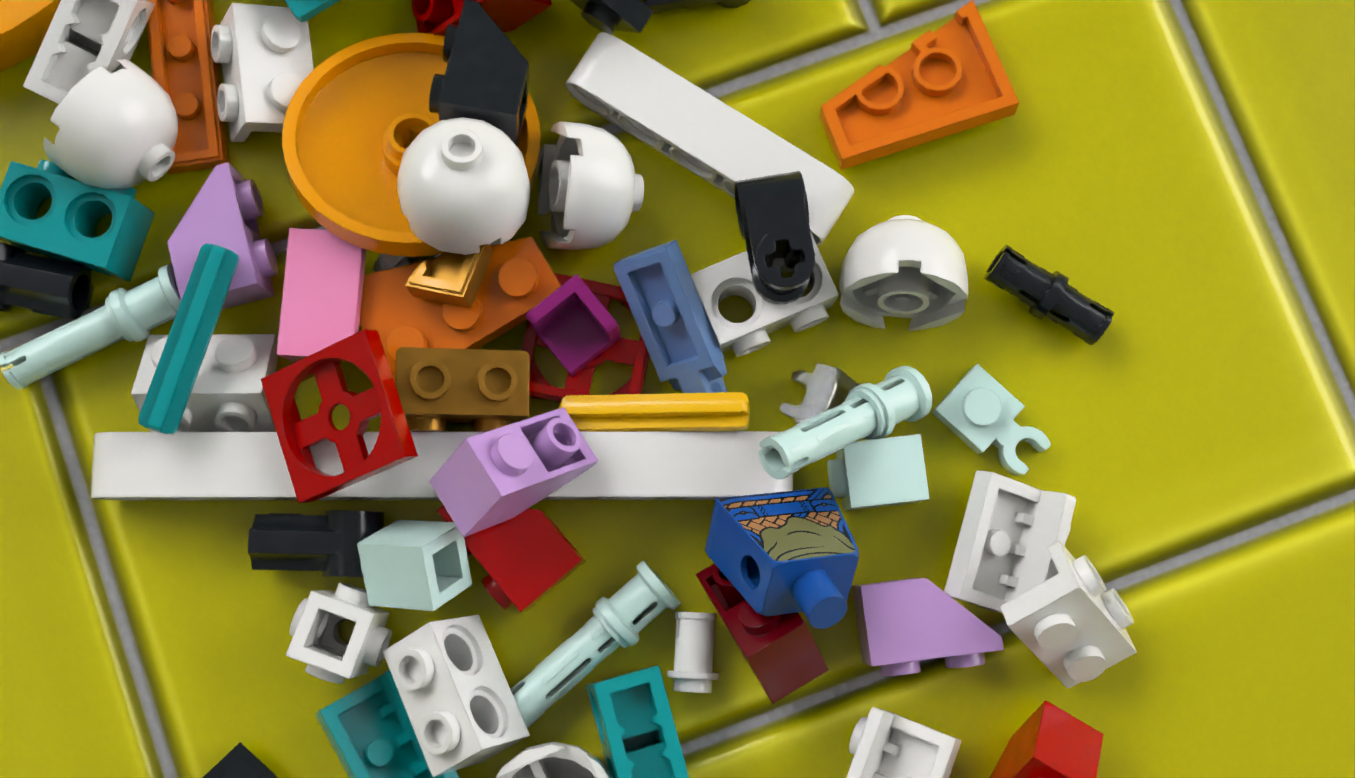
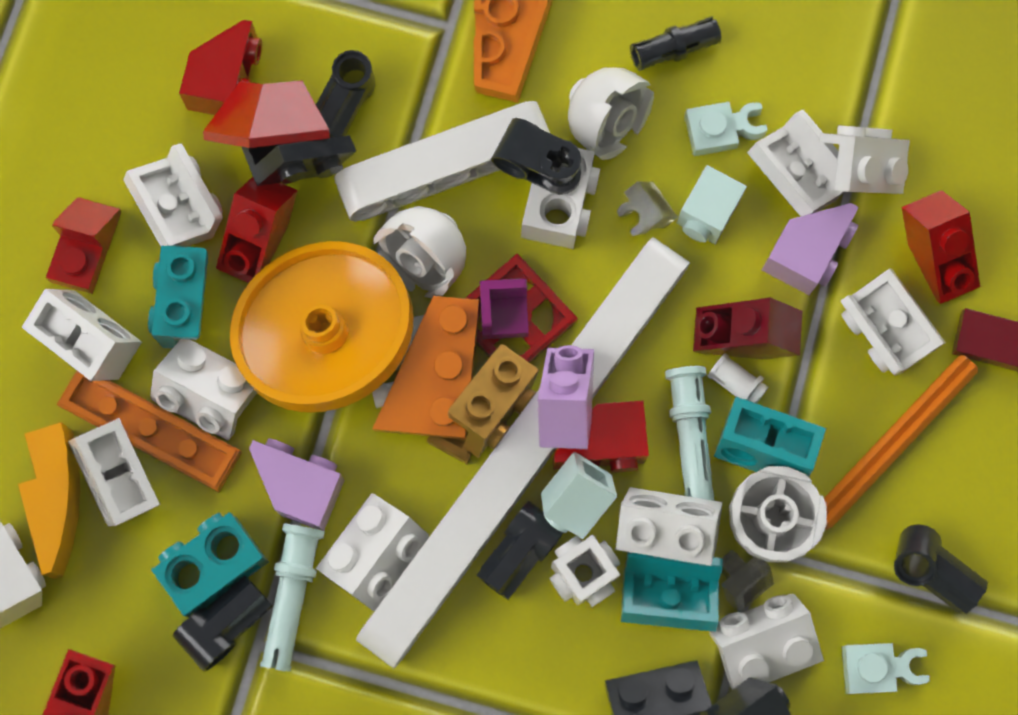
camera: 55 degrees left, 5 degrees down
white cylinder [43,59,178,191] -> none
teal axle [138,243,239,434] -> none
red piece [260,329,418,503] -> none
bright pink panel [276,228,366,362] -> none
white cylinder [397,117,530,255] -> none
pearl gold tile [405,244,493,308] -> none
black slope [429,0,529,147] -> none
yellow axle [559,392,750,432] -> none
medium blue hinge [613,240,727,393] -> none
blue torso [705,487,859,629] -> none
light aqua pin [758,365,932,479] -> none

